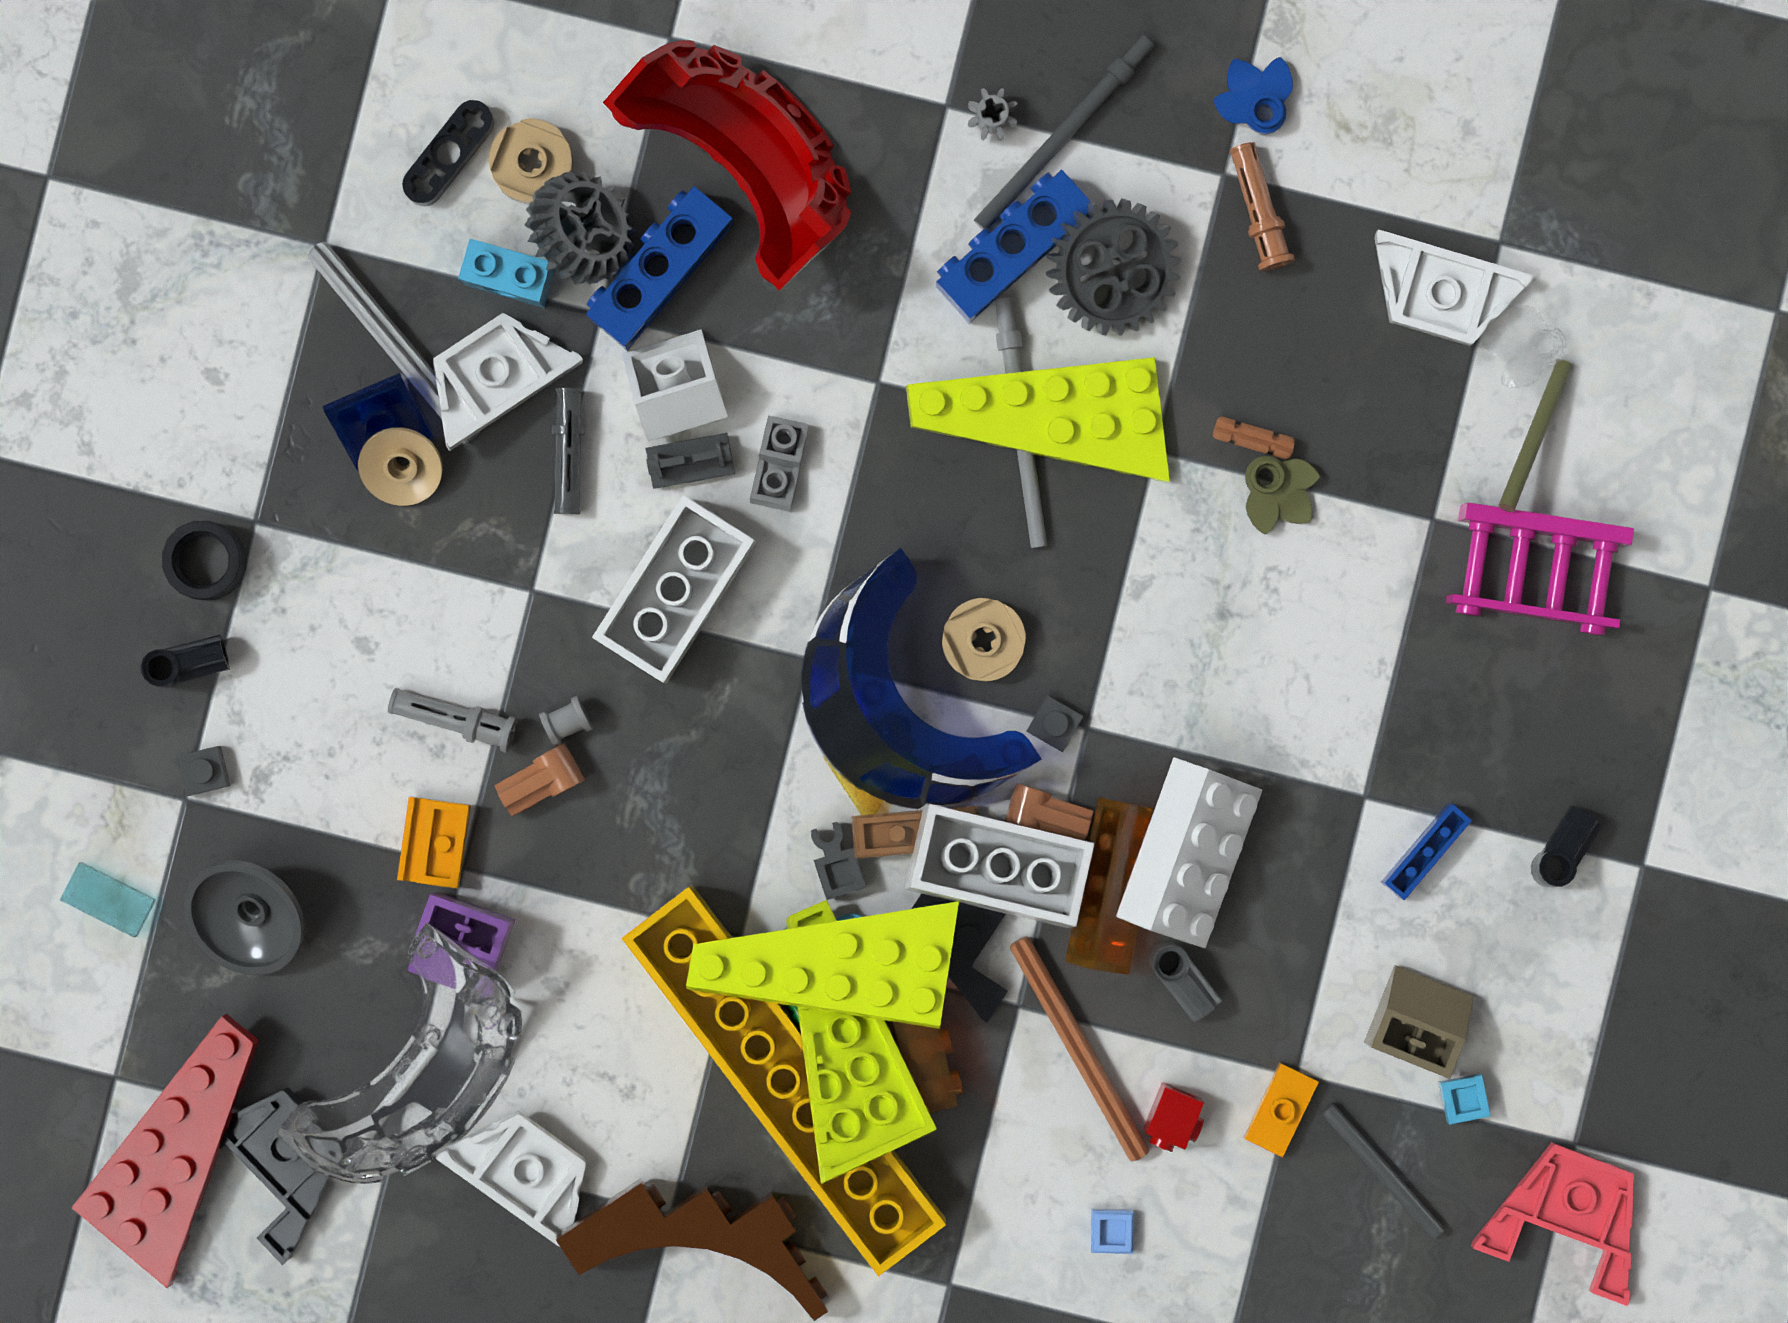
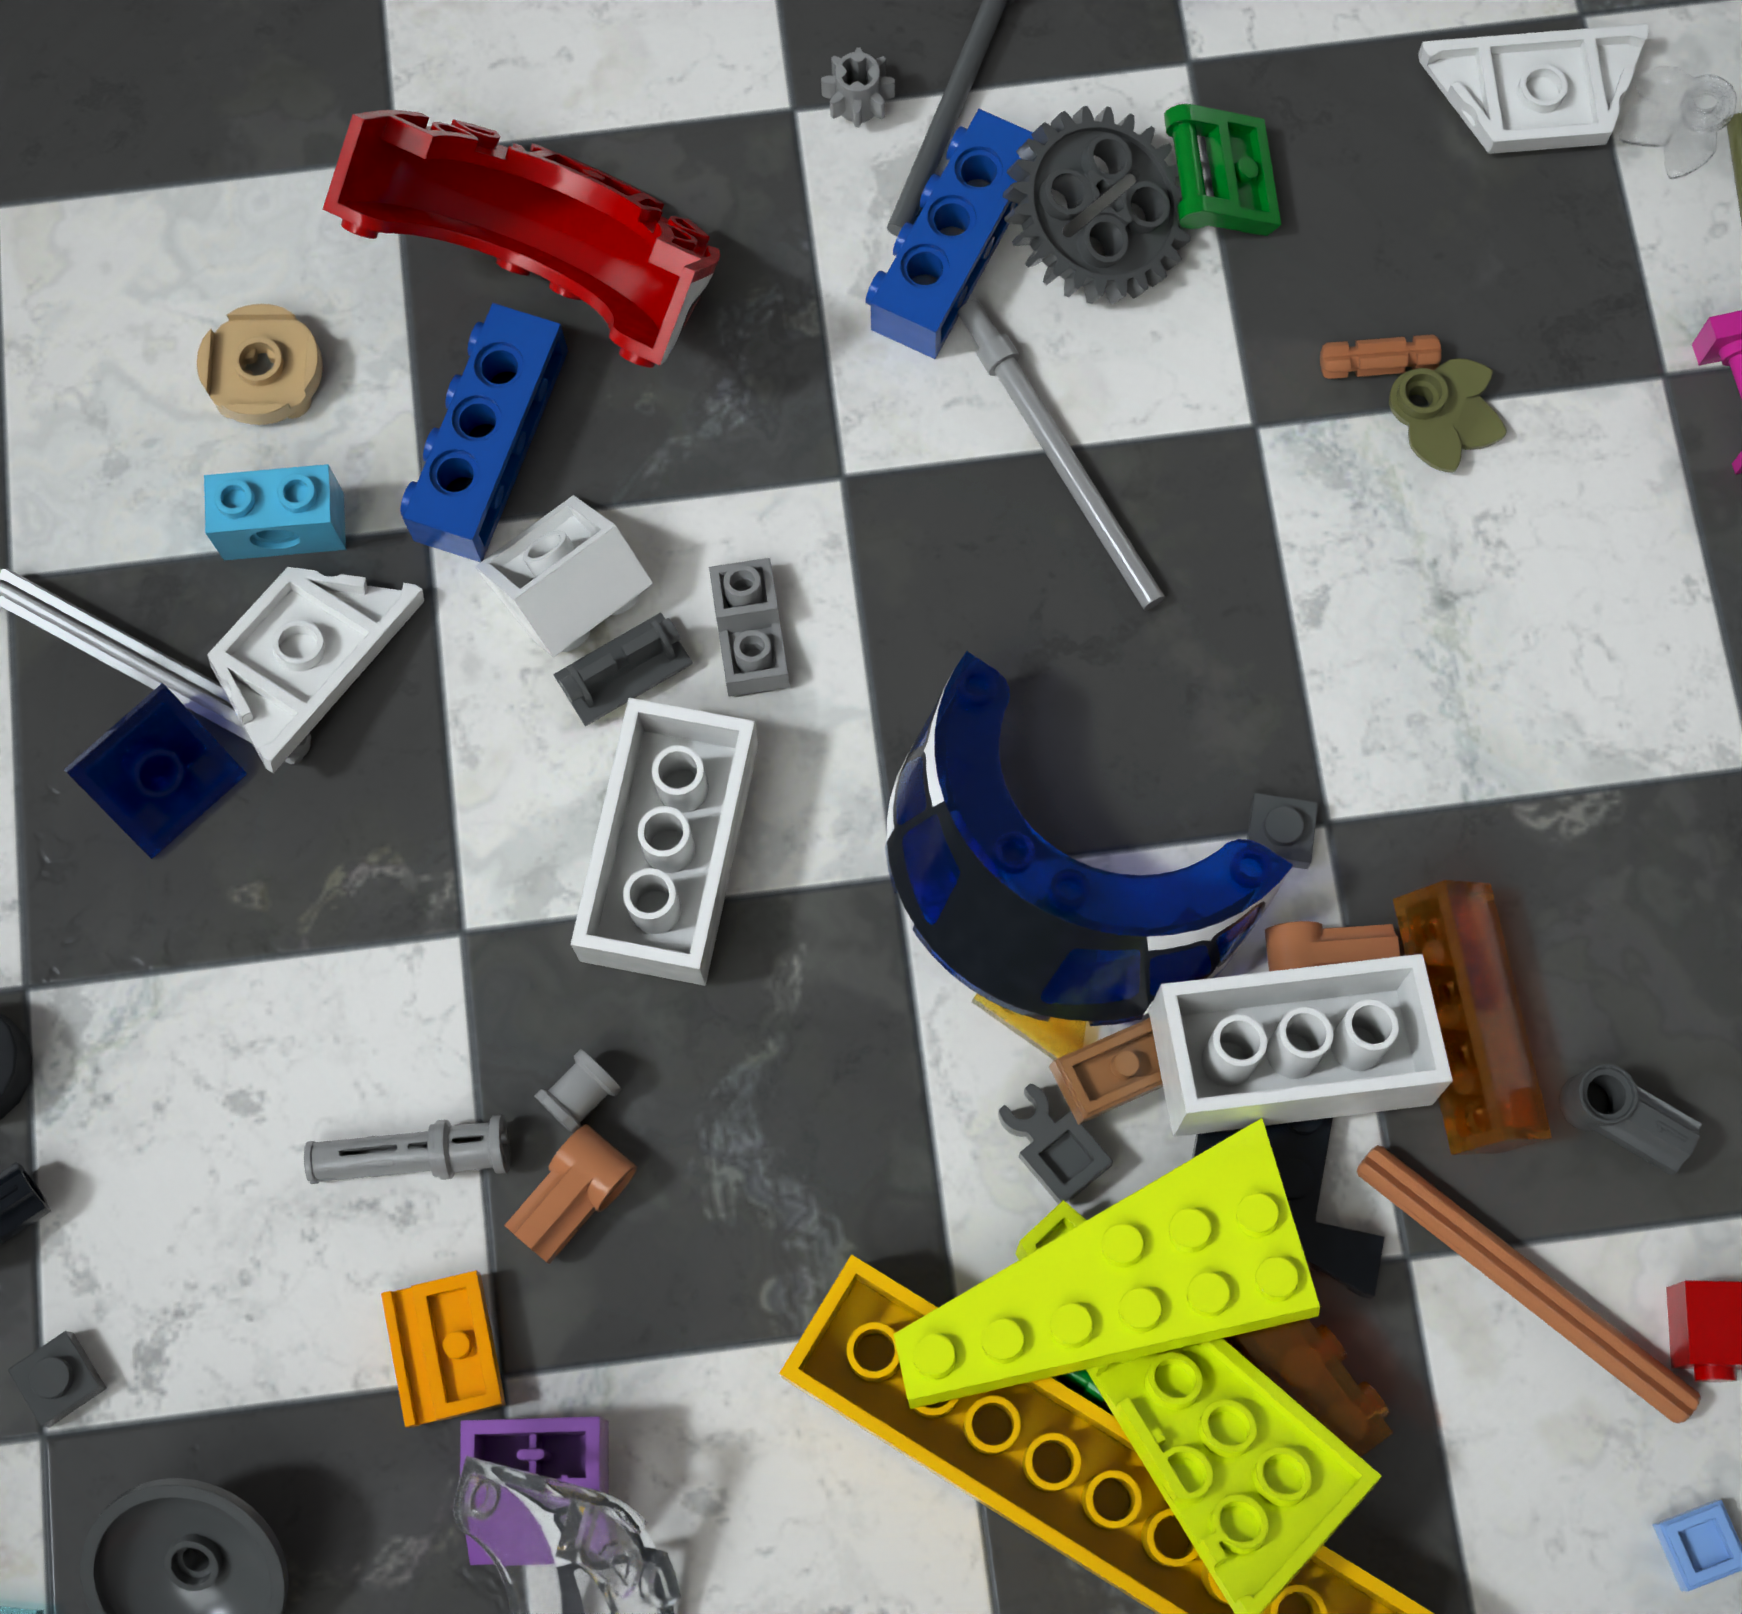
camera: 20 degrees left, 15 degrees down
tan dish [358,428,443,506] -> none
black beam [402,100,494,206] -> none
dark grey gear [524,171,636,285] -> none
dark grey pin [552,388,585,514] -> none
neon yellow wing [906,357,1170,483] -> none
tan plate [942,598,1026,682] -> none
white brick [1116,757,1262,948] -> none
nougat pin [1229,142,1296,272] -> none
none -> green plate [1164,104,1281,236]

